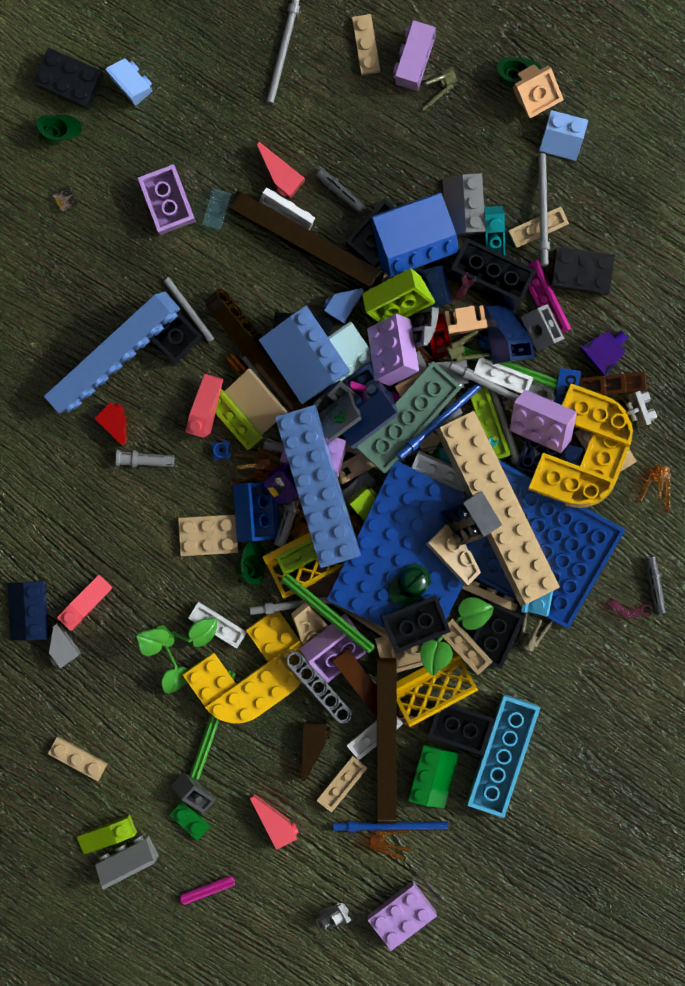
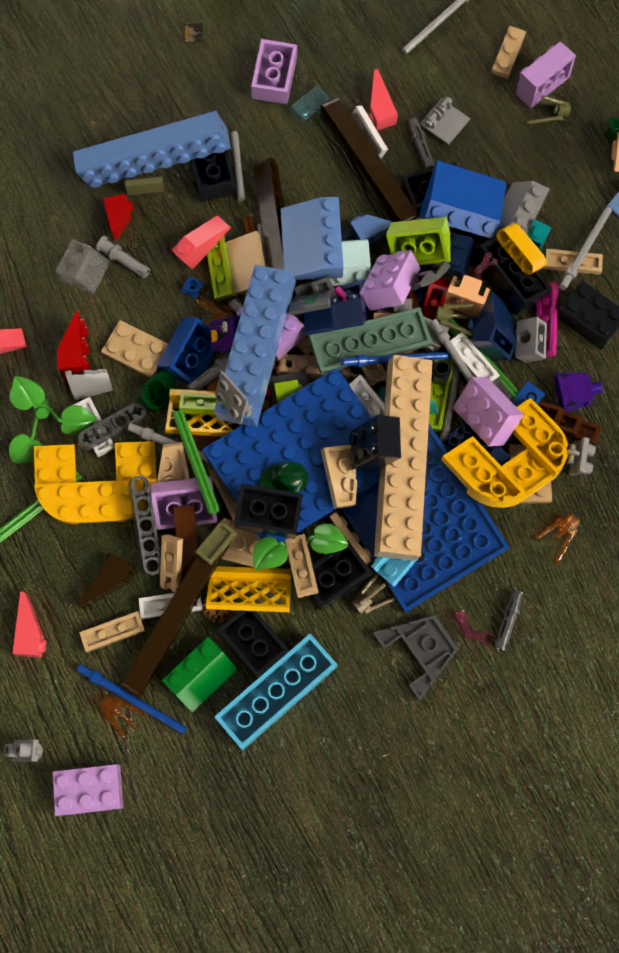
camera: 25 degrees right, 15 degrees down
none -> clear slope [55,239,110,295]
none -> red slope [57,311,91,382]
none -> light grey slope [65,369,113,400]
none -> dark grey beam [77,403,146,450]
none -> olive tile [125,177,165,195]
none -> tan plate [160,534,183,593]
none -> olive tile [195,520,238,565]
none -> light grey hinge [215,371,253,424]
none -> dark grey wing [373,615,458,701]
none -> light grey hinge [420,97,470,145]
none -> black brick [431,360,452,385]
none -> yellow beam [497,223,546,275]

